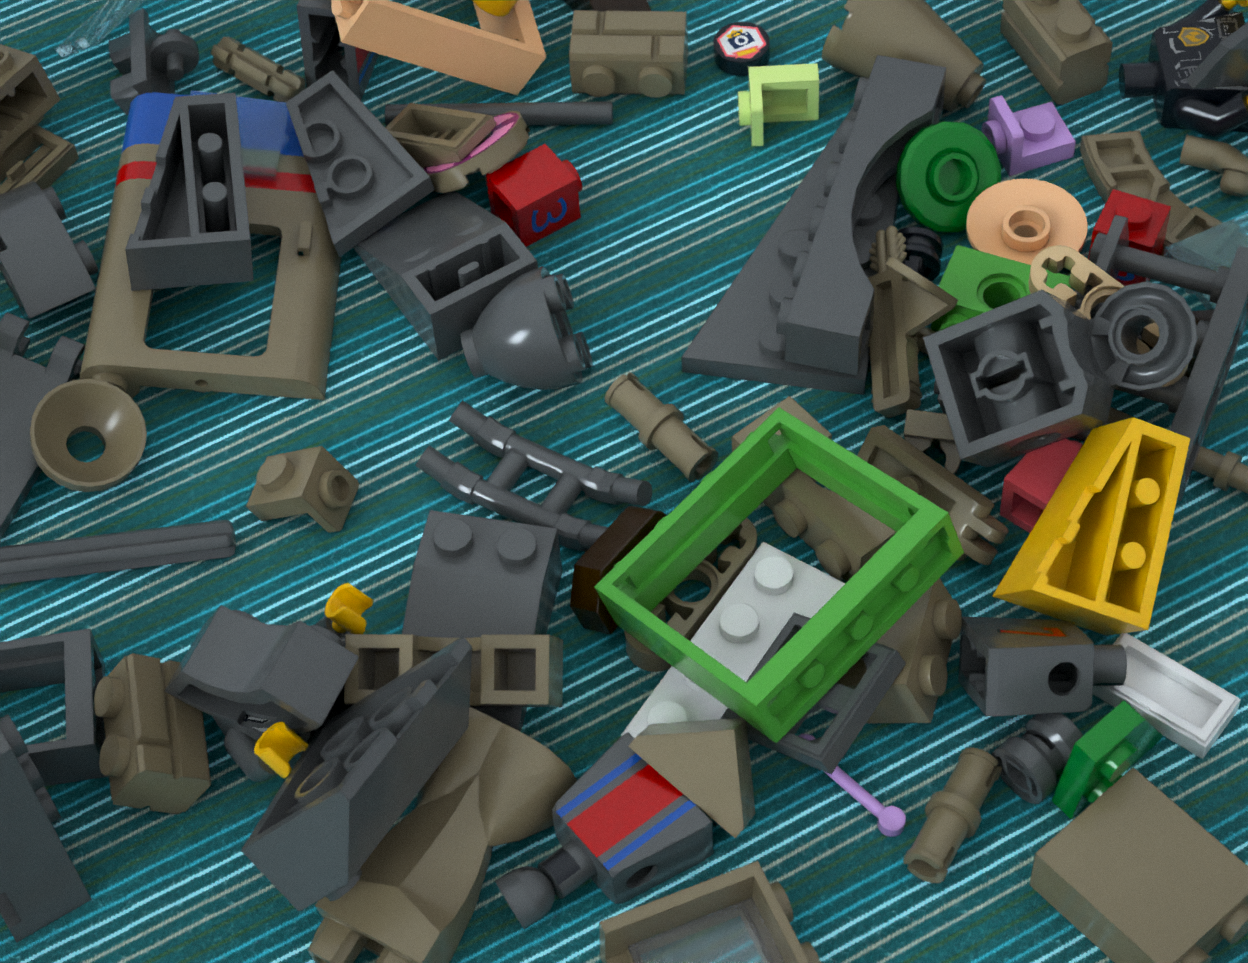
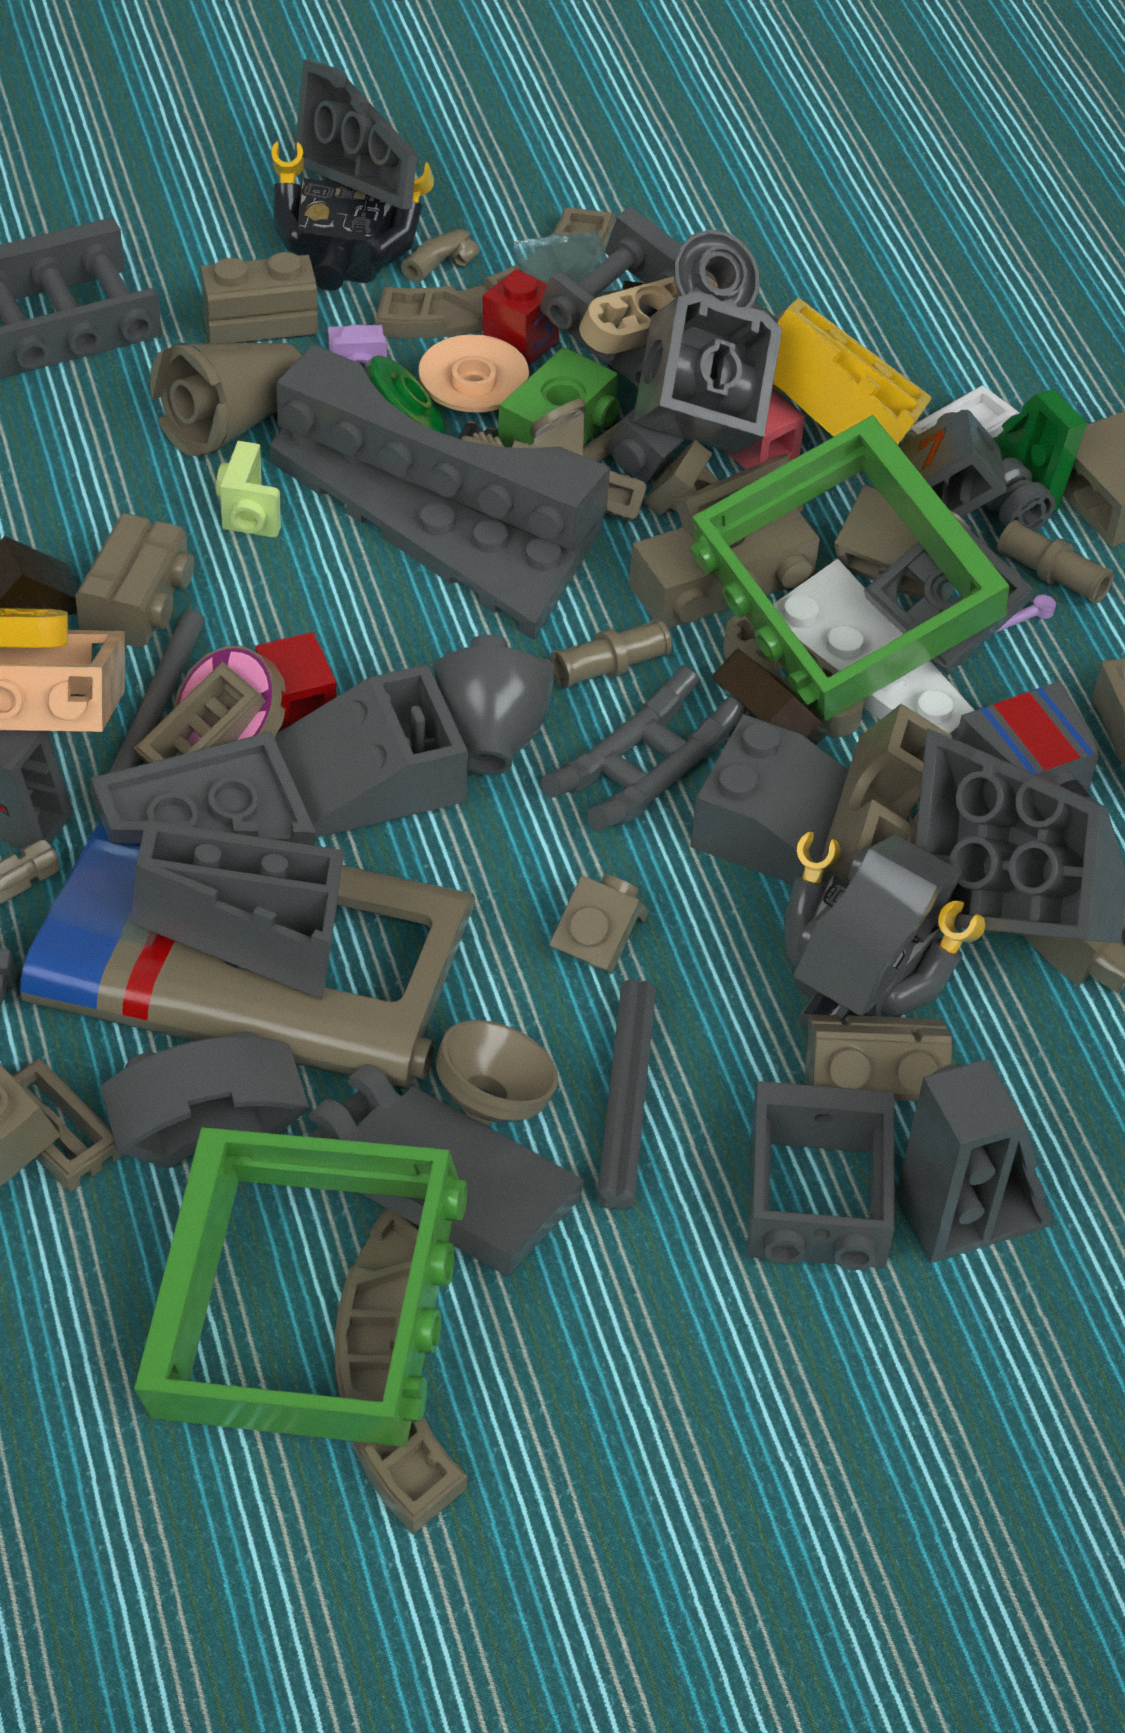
camera: 85 degrees left, 5 degrees down
dark tan slope [628,718,756,838] -> none
tile [713,22,770,76] -> none

